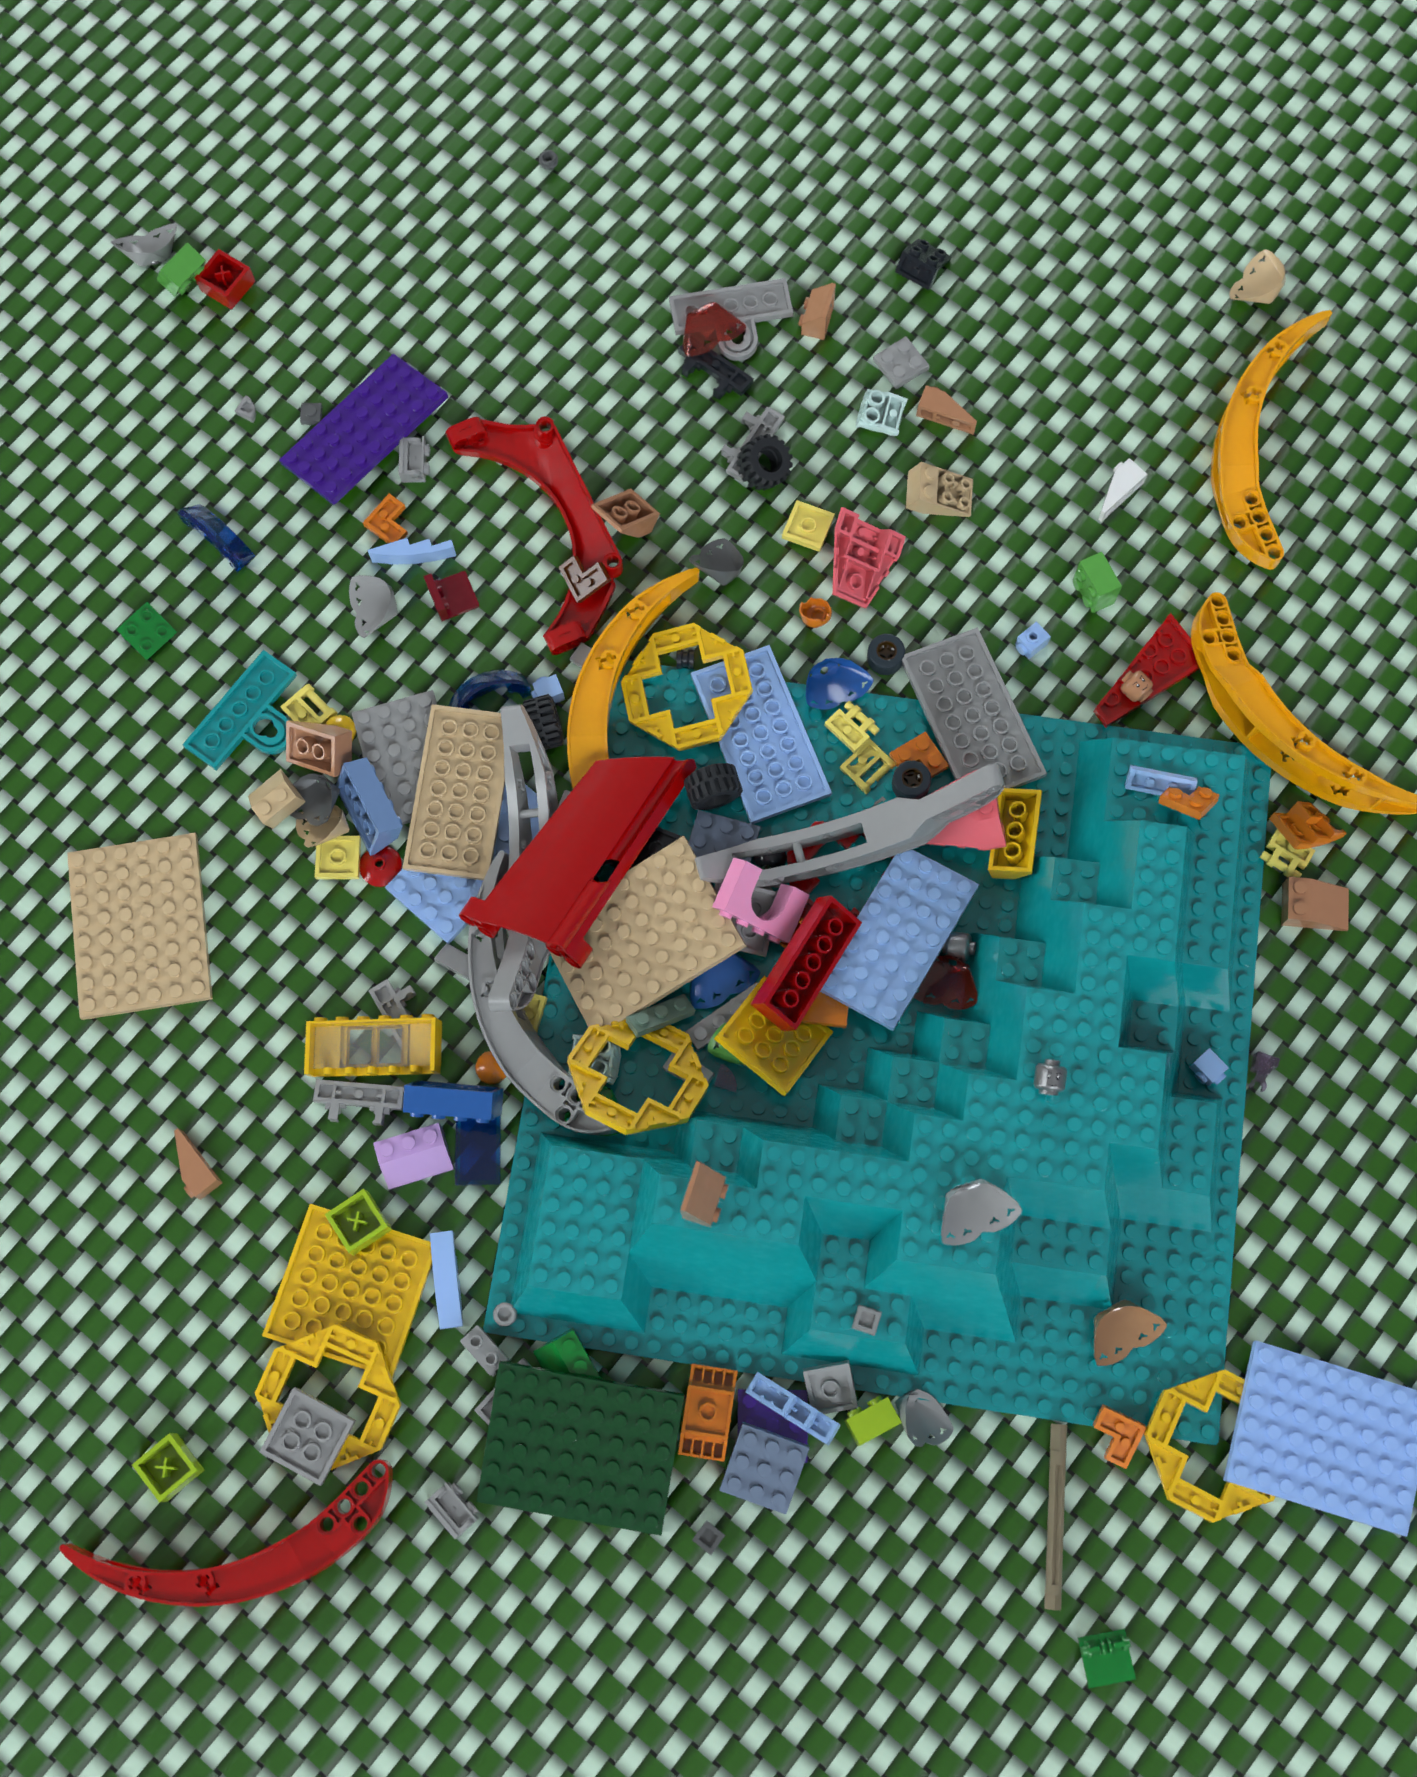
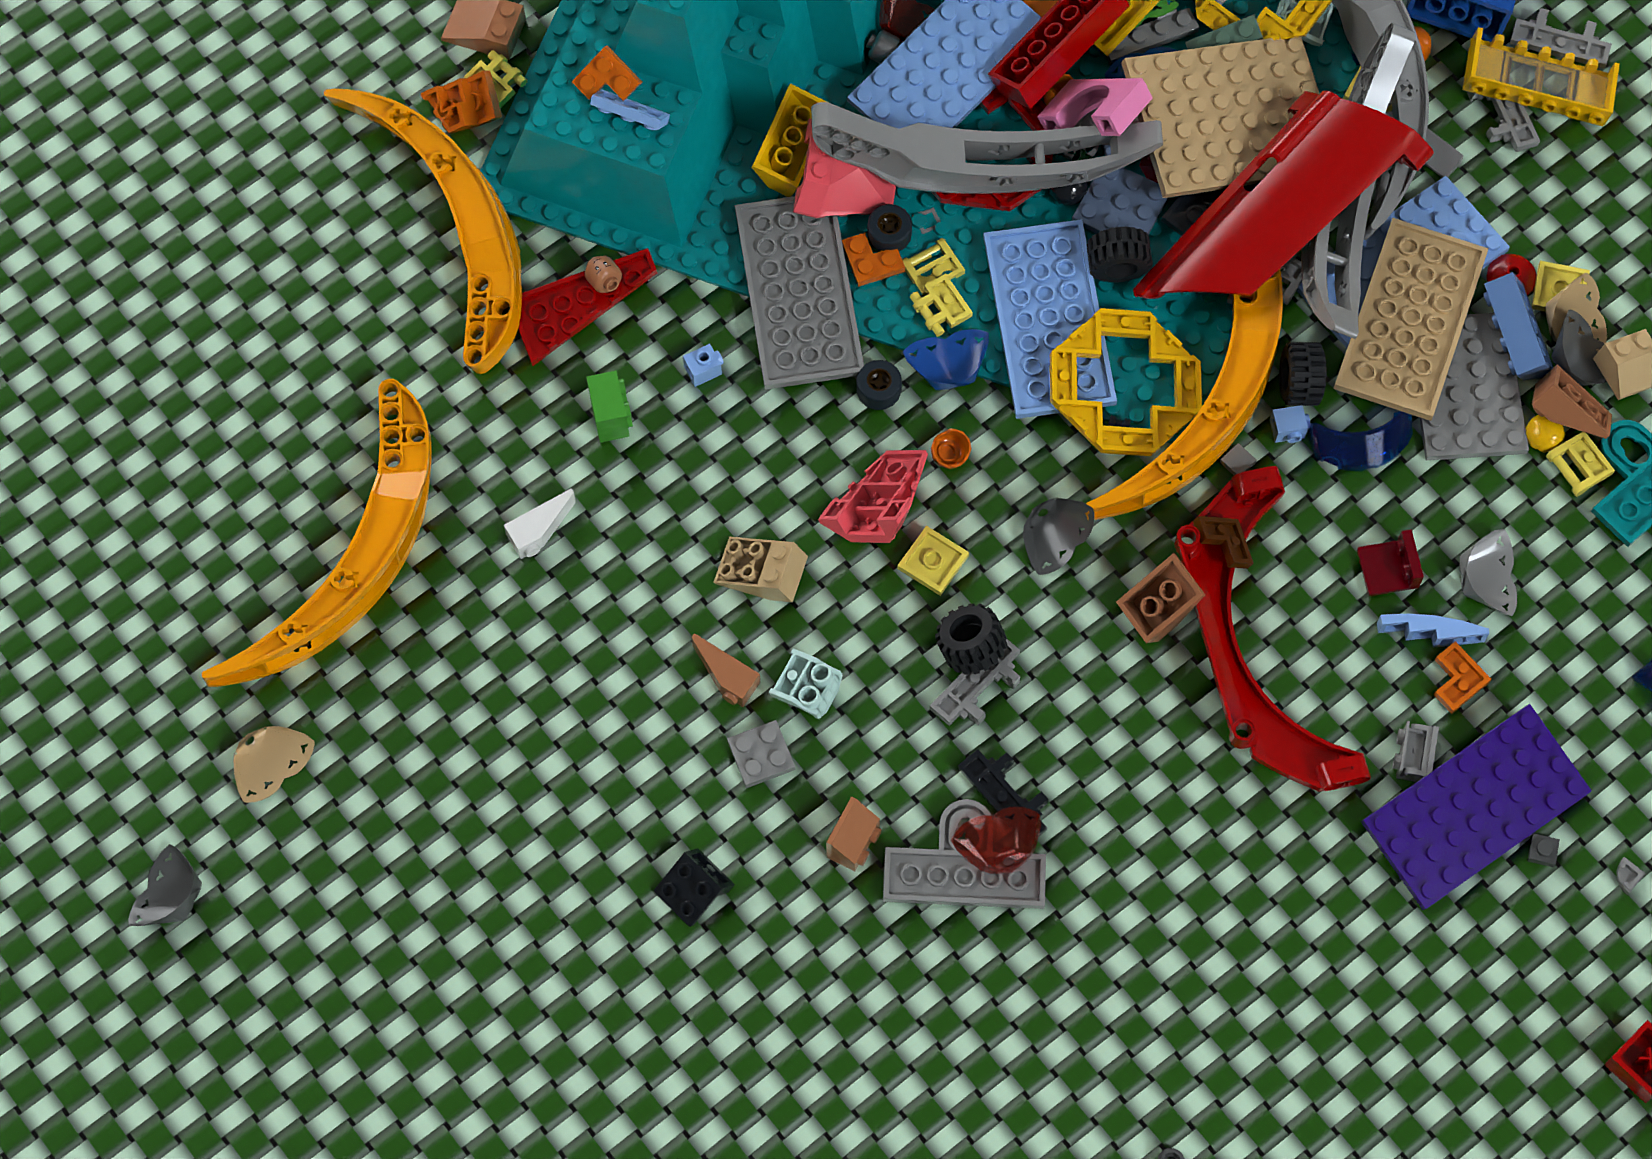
camera: 170 degrees left, 5 degrees down
none -> dark grey piece [129,844,202,926]

